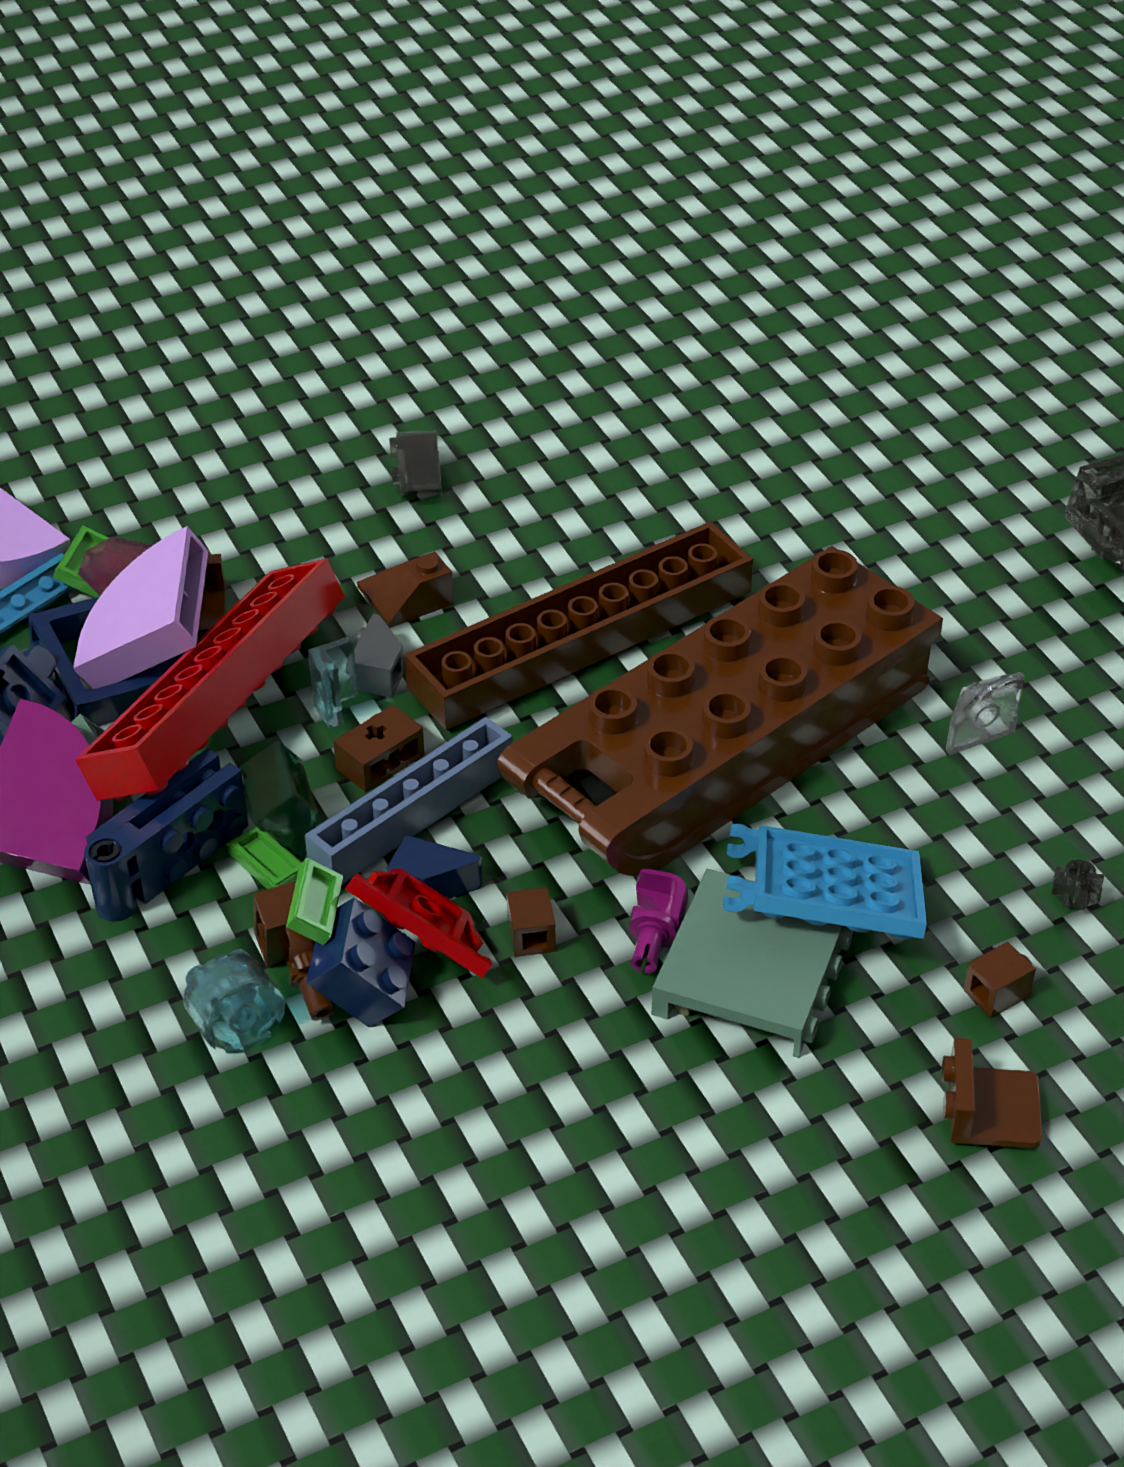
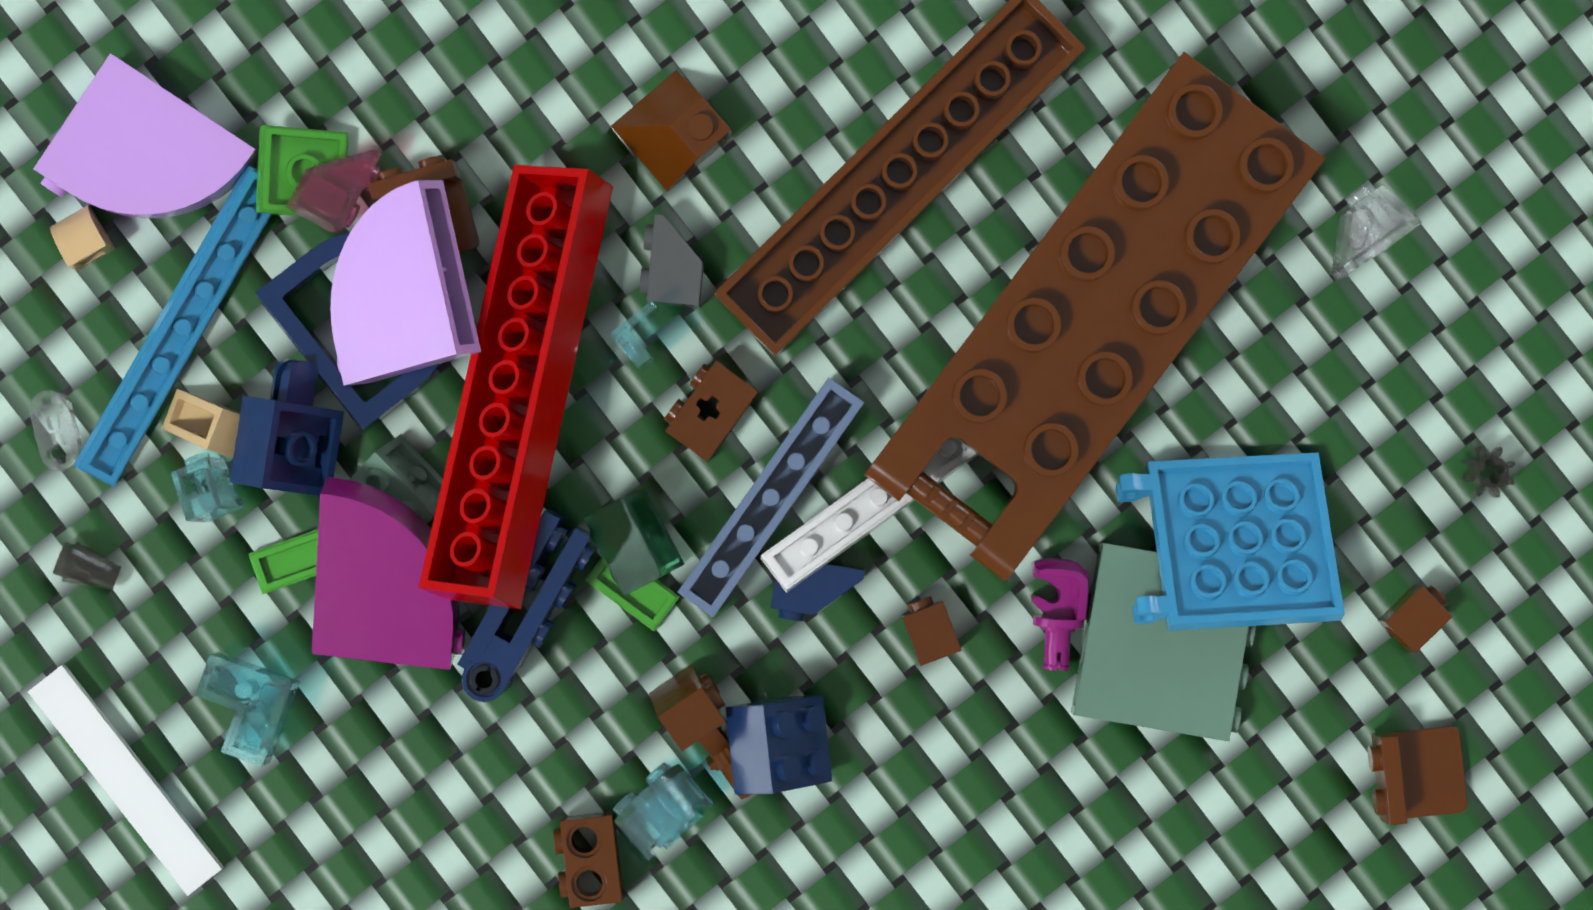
camera: 10 degrees left, 45 degrees up
bright green tile [286,858,343,945] -> none
red wing [345,868,492,978] -> none
none -> reddish brown brick [553,811,624,908]
none -> white tile [760,438,978,593]

